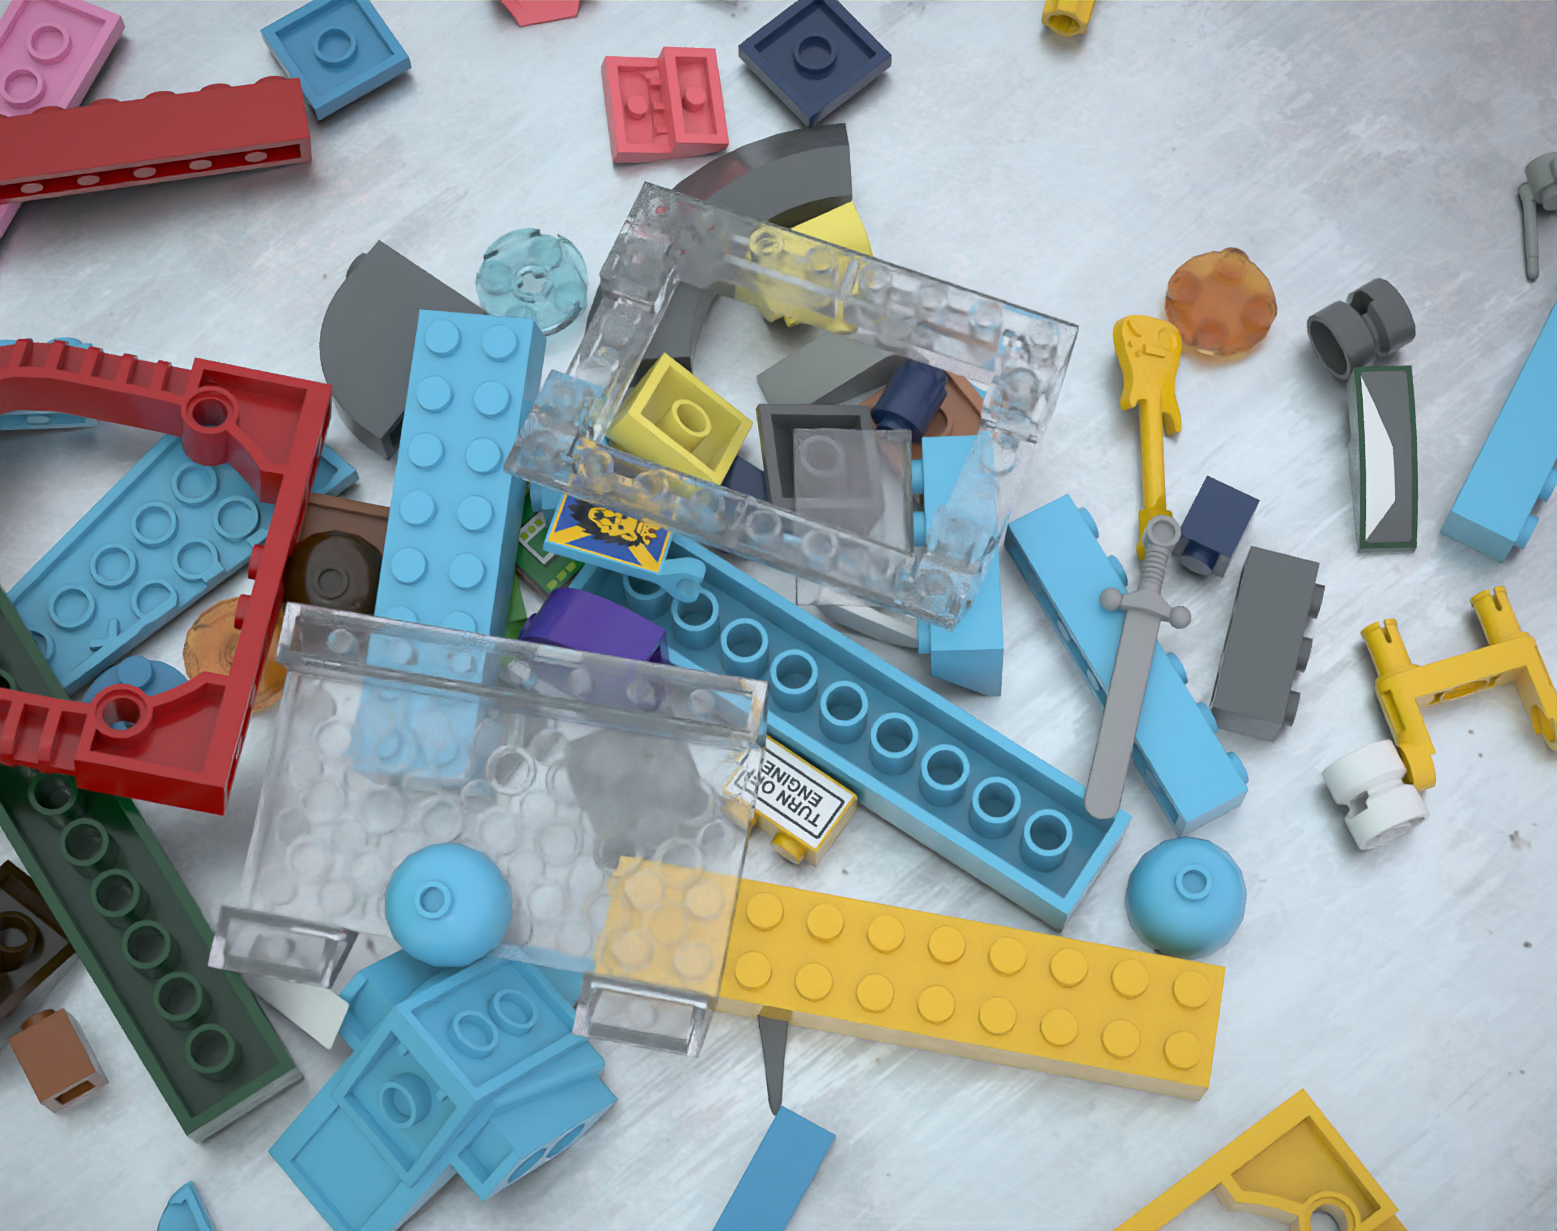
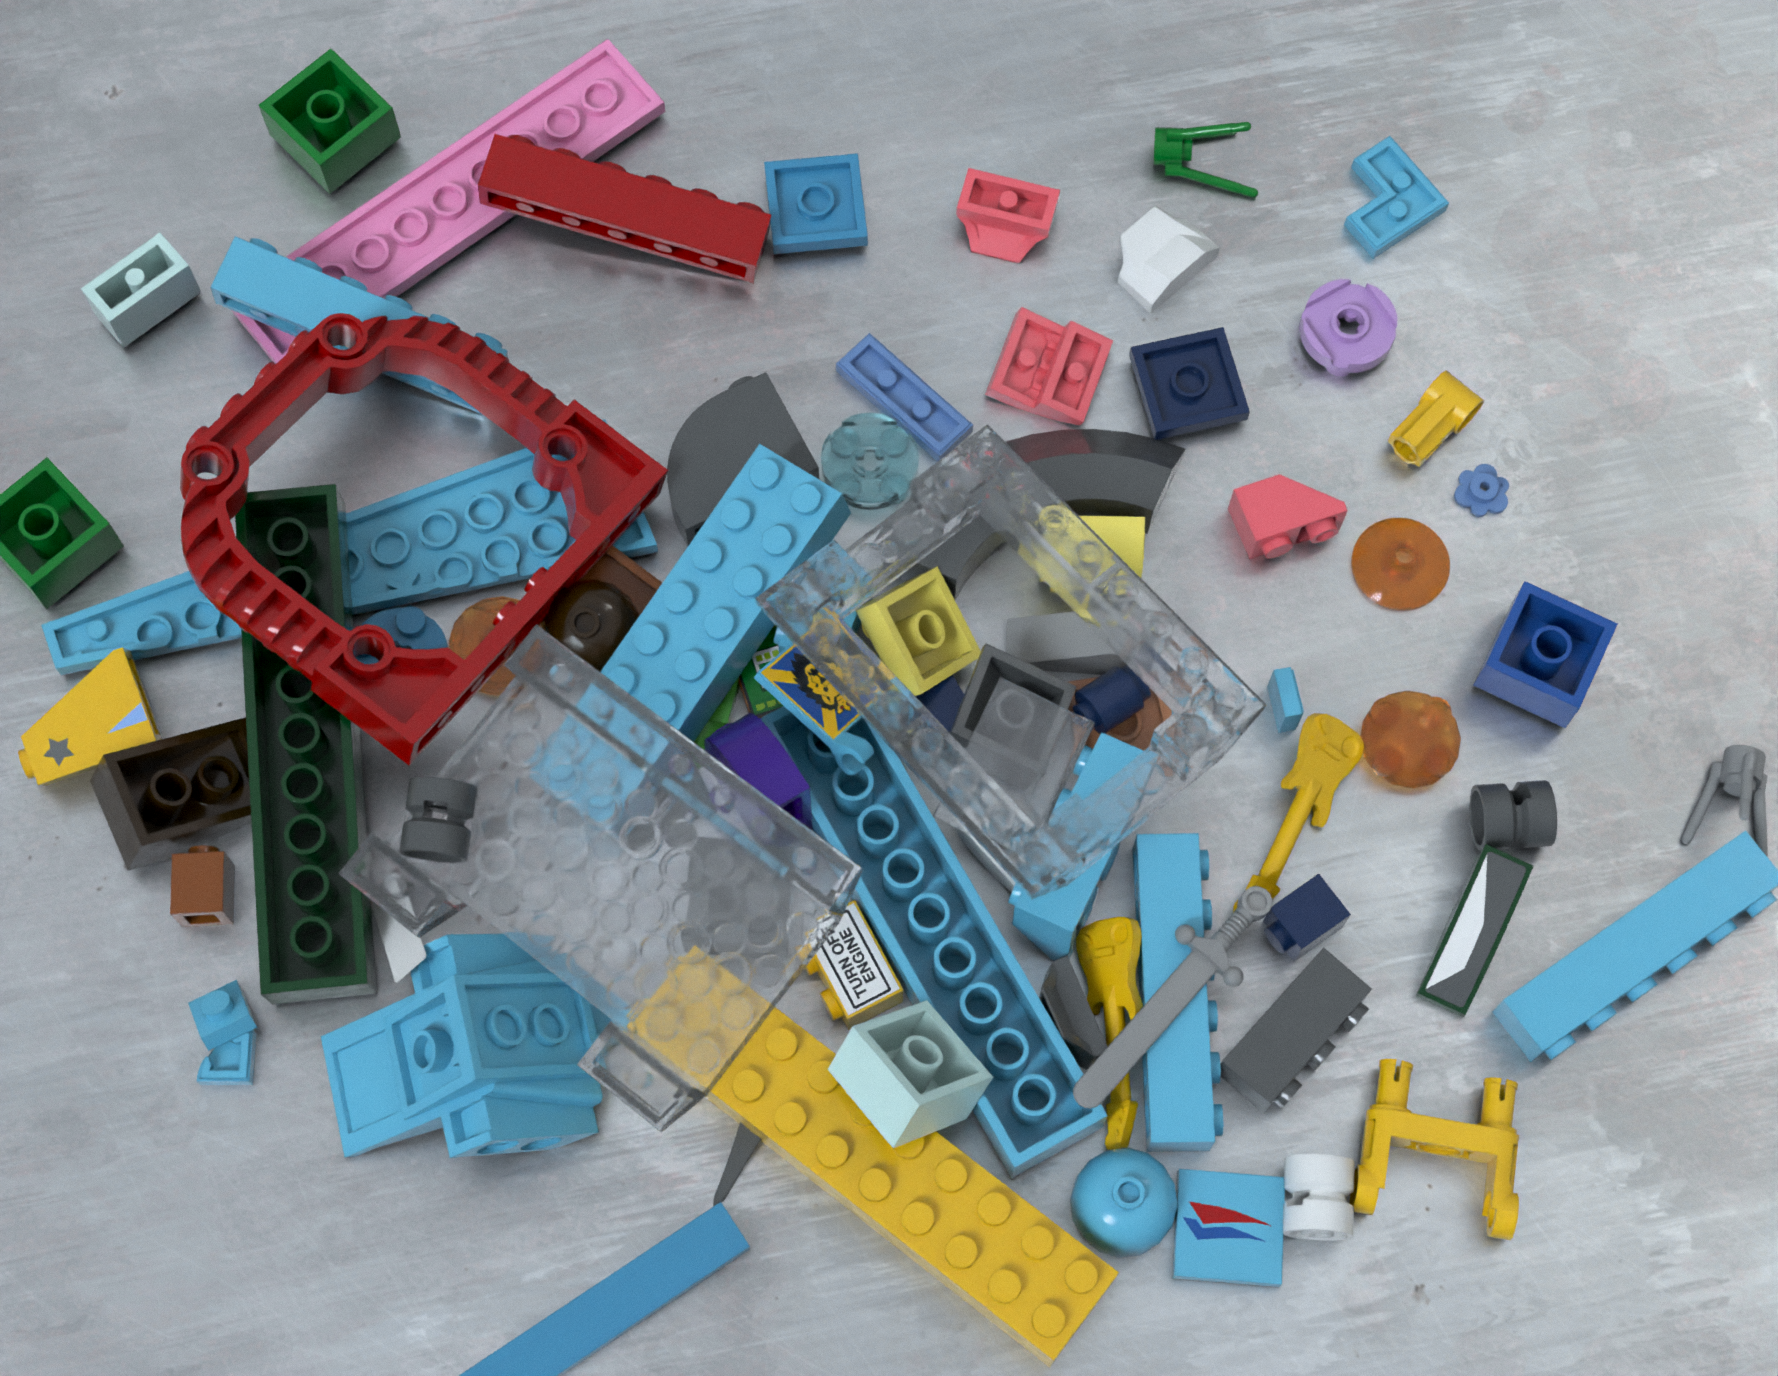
camera: 25 degrees right, 0 degrees up
medium azure cylinder [385,843,512,968] -> none
none -> medium azure plate [188,980,257,1051]
none -> dark grey wheel [399,777,478,863]
none -> light aqua brick [827,1000,993,1148]
none -> medium blue tile [836,333,973,463]
none -> dark grey slope [1039,955,1107,1070]
none -> yellow piece [1076,917,1143,1150]
none -> medium azure tile [1172,1169,1285,1287]
none -> coral slope [1228,474,1348,559]
none -> medium azure tile [1267,667,1304,733]
none -> clear orange dish [1351,518,1450,611]
none -> medium blue plant [1454,464,1509,517]
none -> blue brick [1473,581,1618,728]

